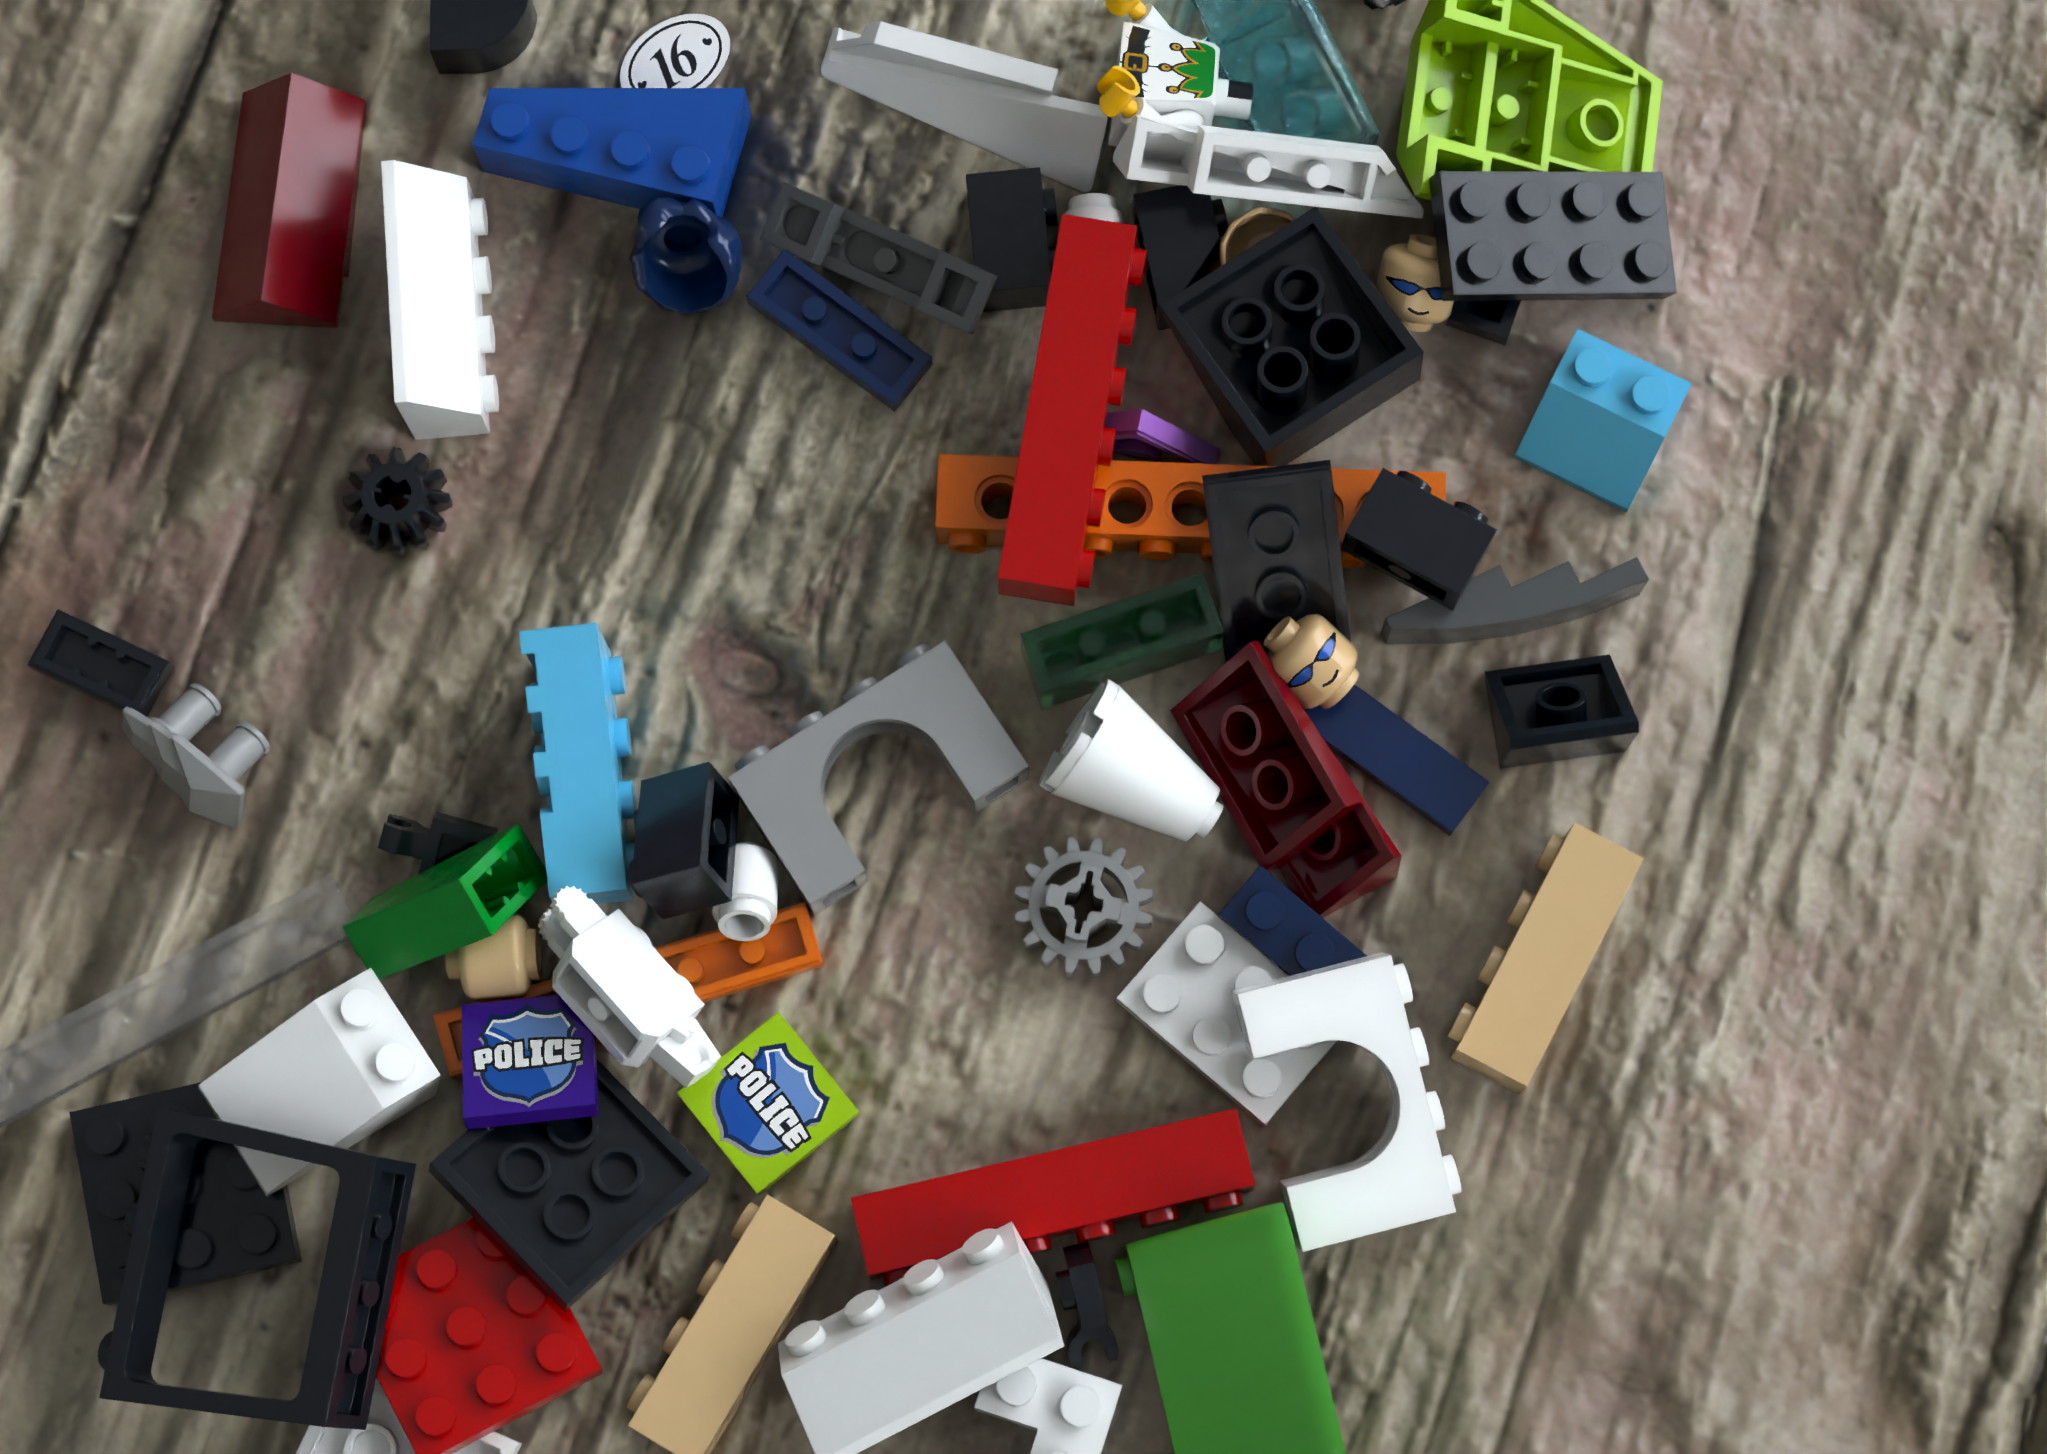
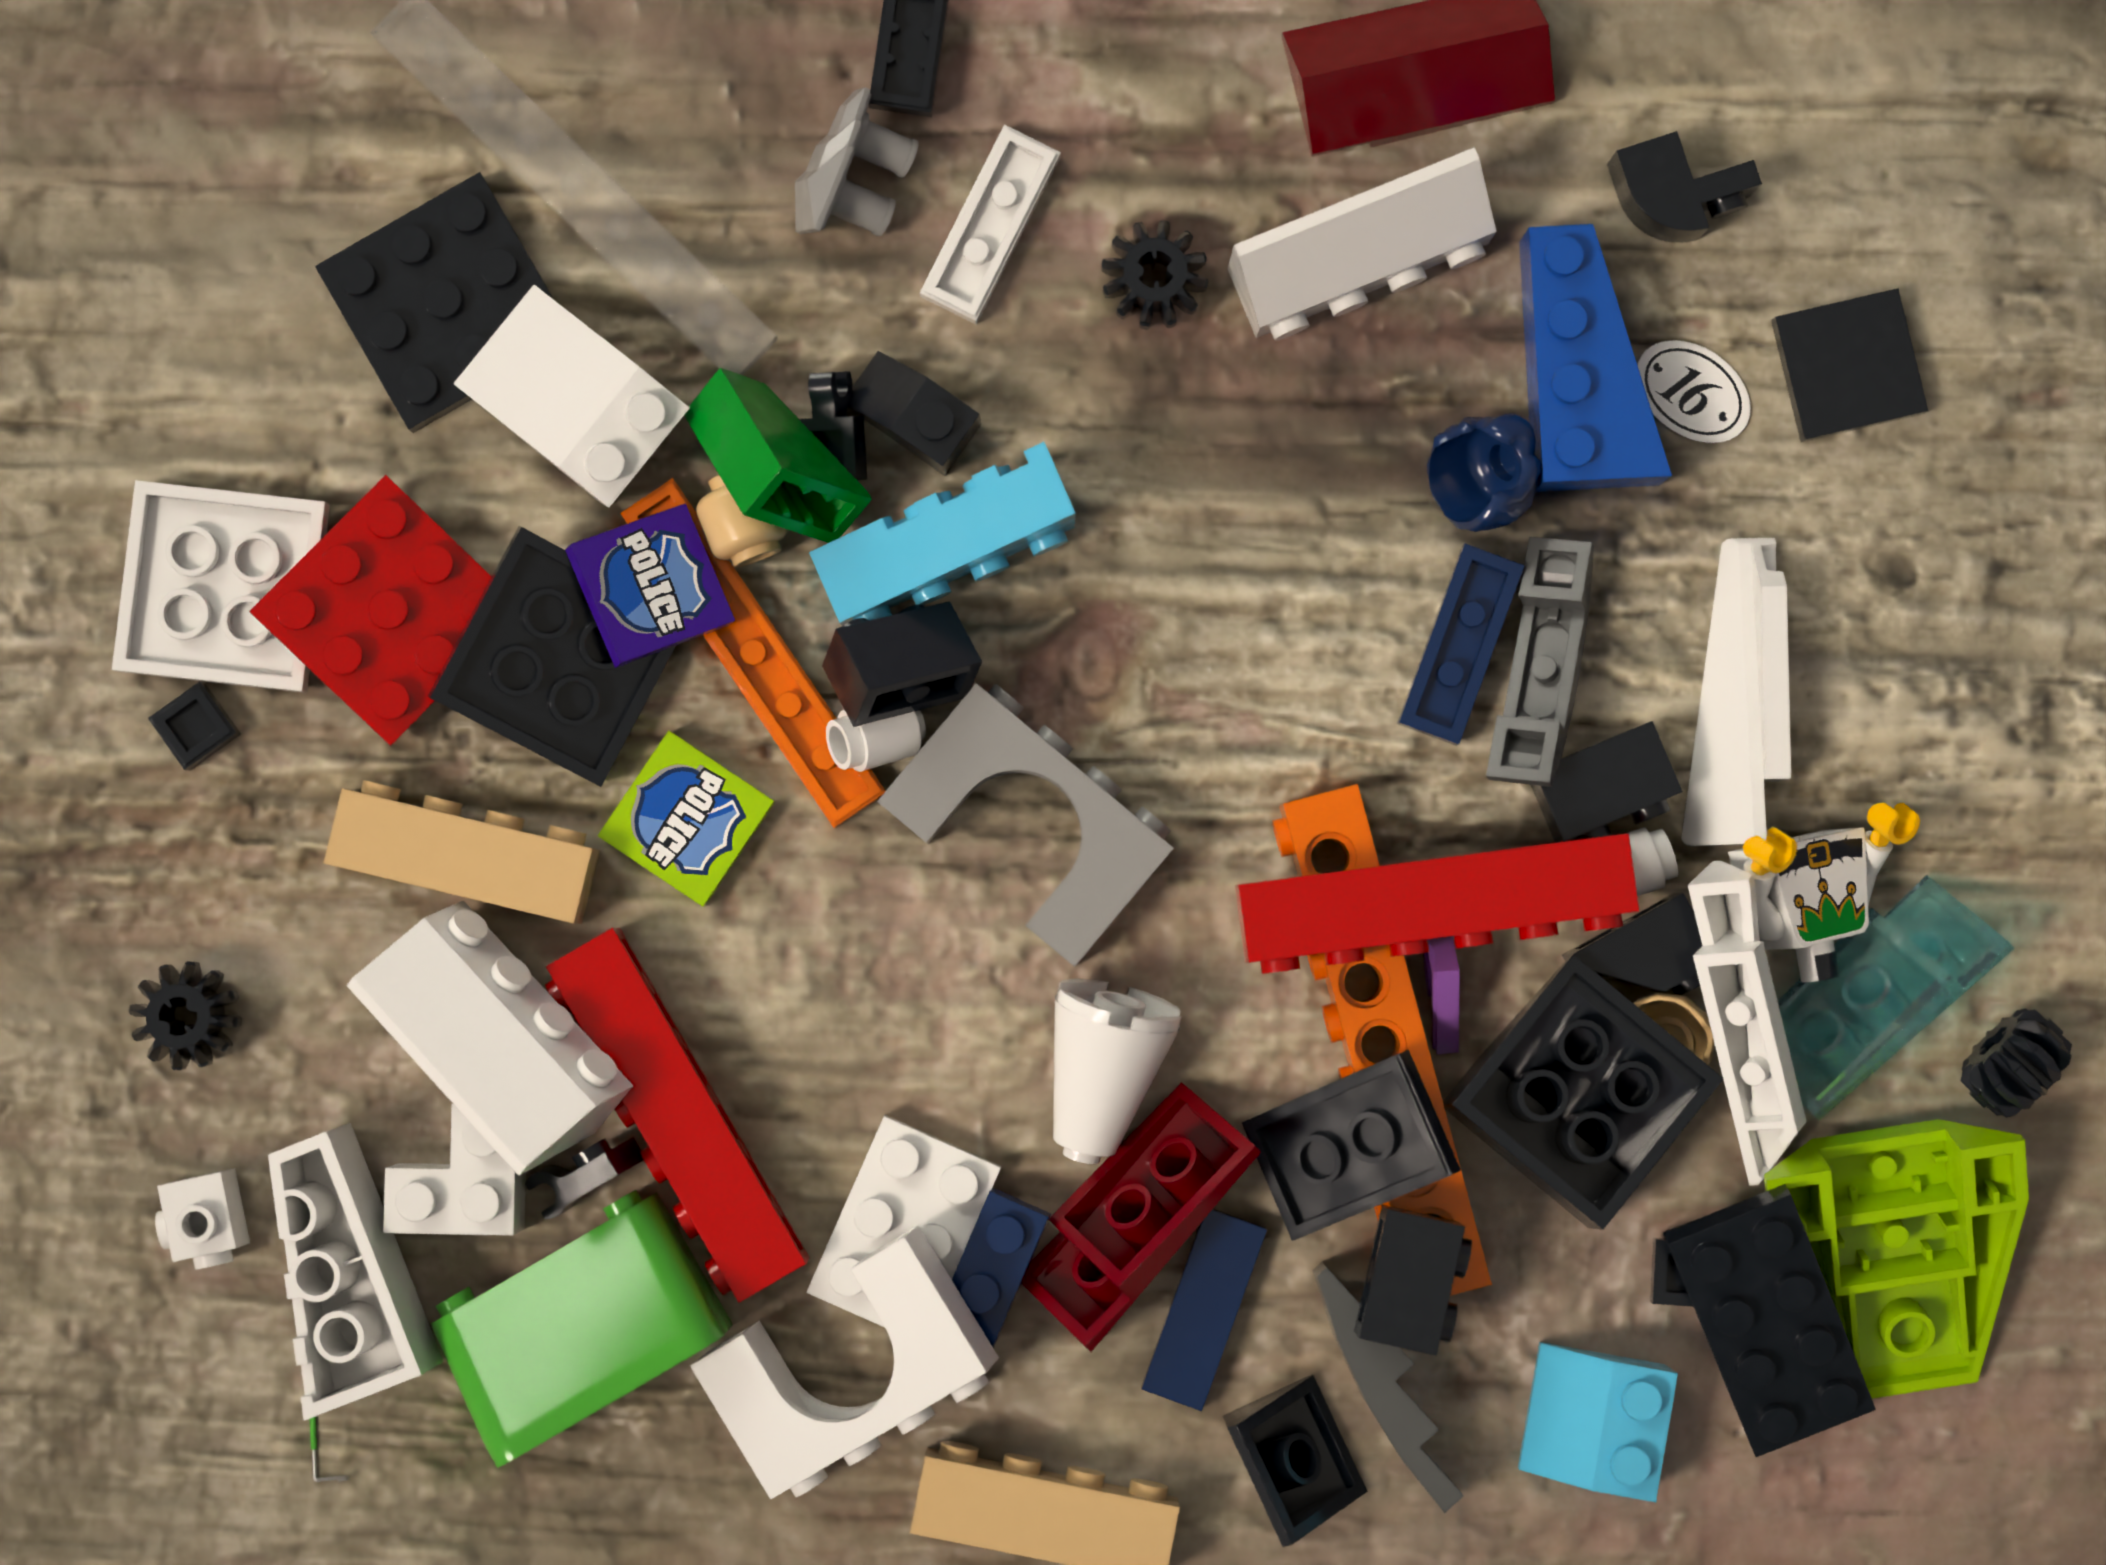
camera: 70 degrees right, 10 degrees up
black windscreen [98,1107,416,1430] -> none
white hinge [537,886,721,1088] -> none
light grey gear [1014,837,1153,978] -> none
clear green brick [1020,572,1224,710] -> none
tan head [1263,614,1359,709] -> none
tan head [1375,234,1454,332] -> none
none -> black slope [848,351,981,476]
none -> white tile [920,125,1061,325]

